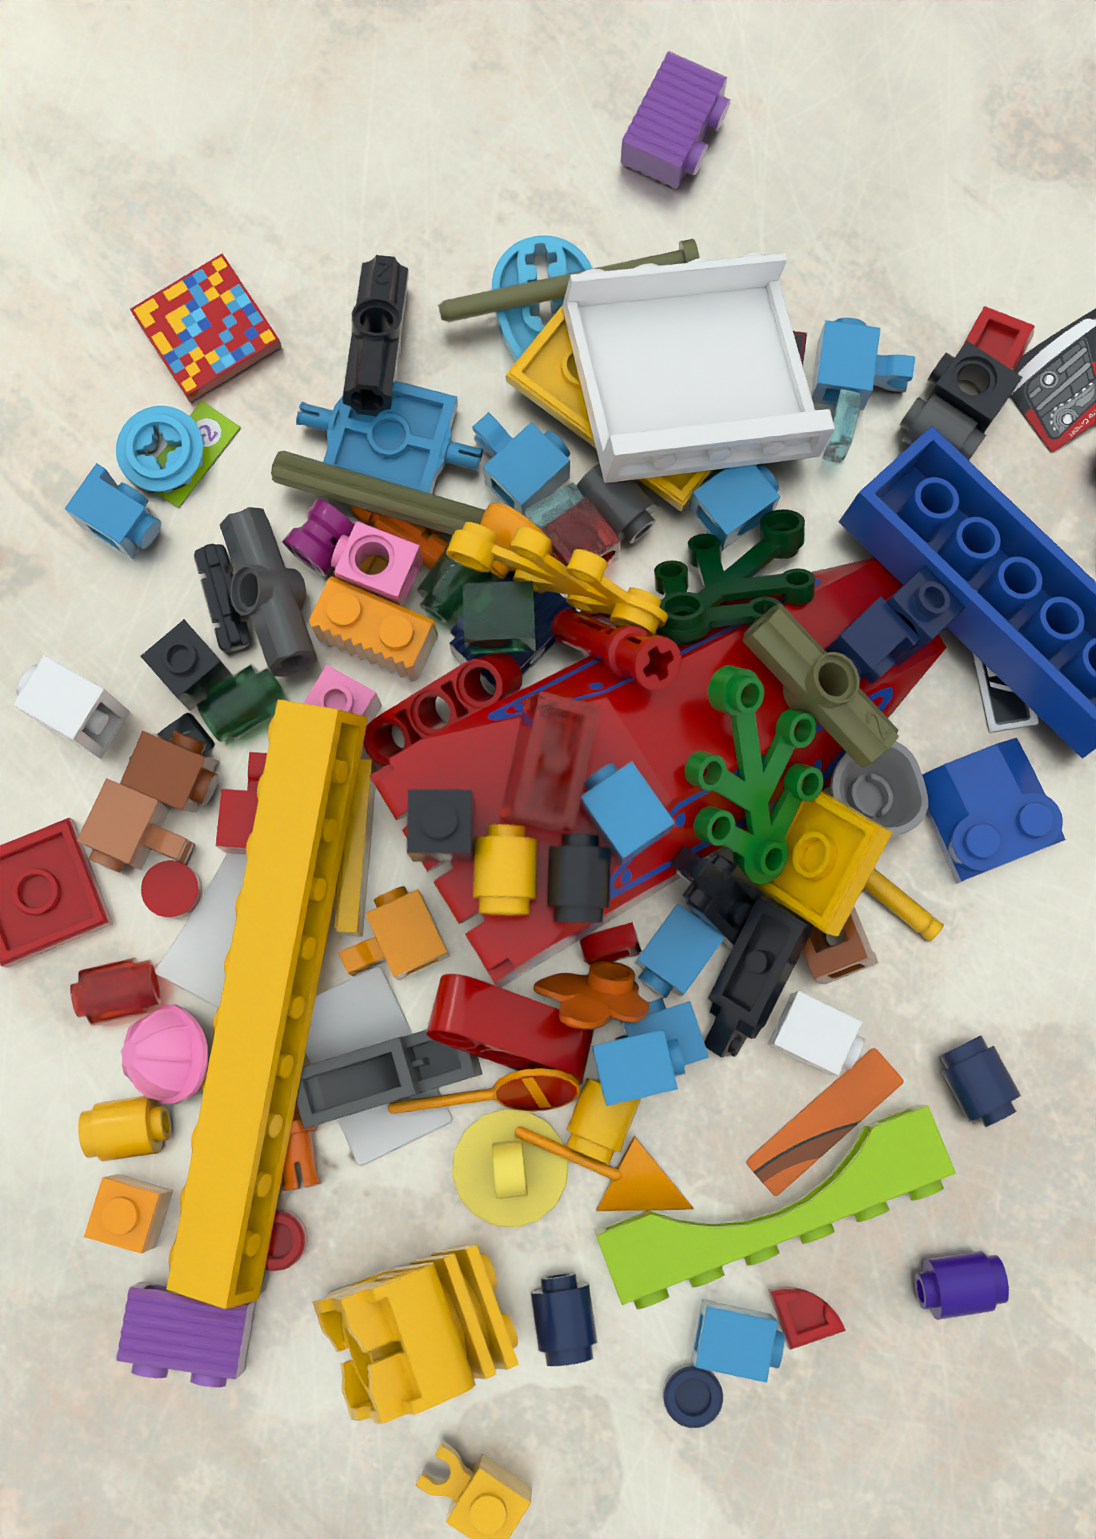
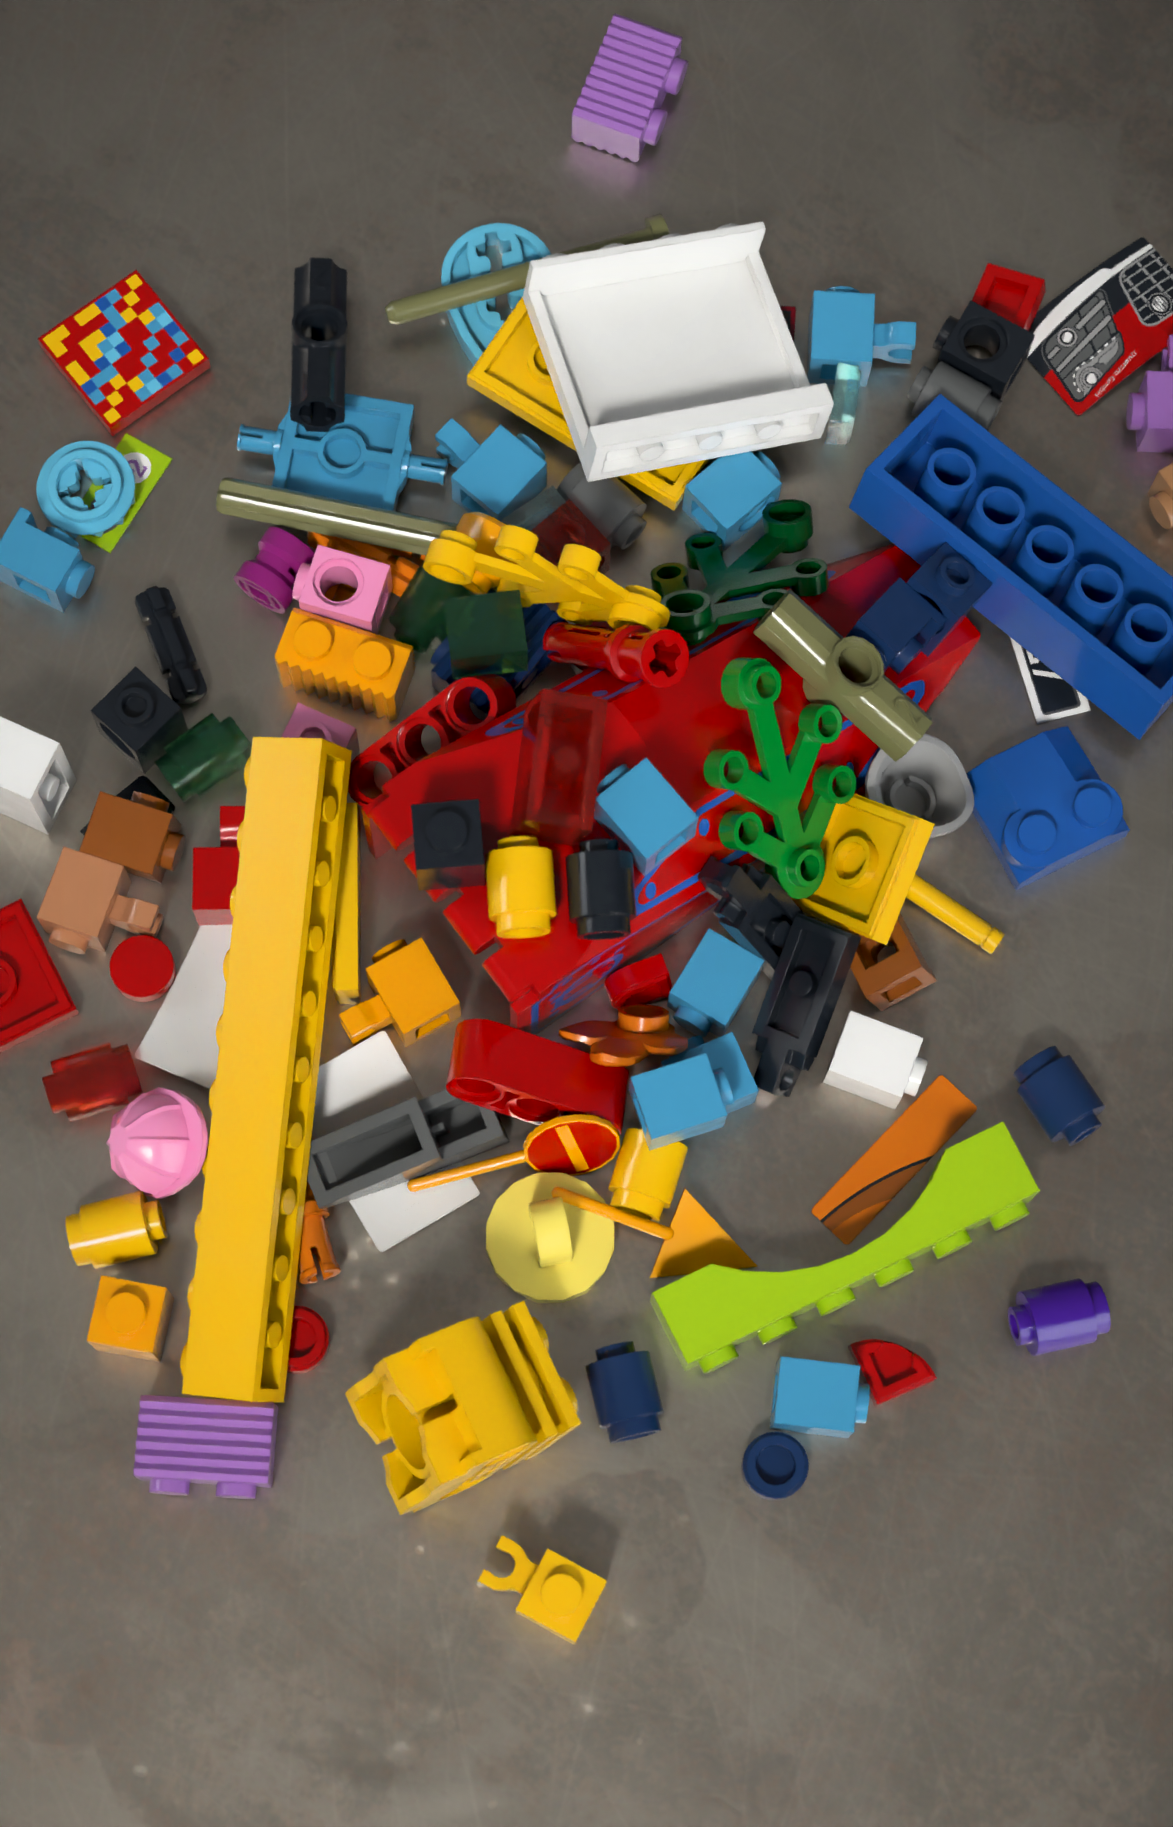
camera: 10 degrees left, 5 degrees down
dark grey piece [219,507,318,677] -> none

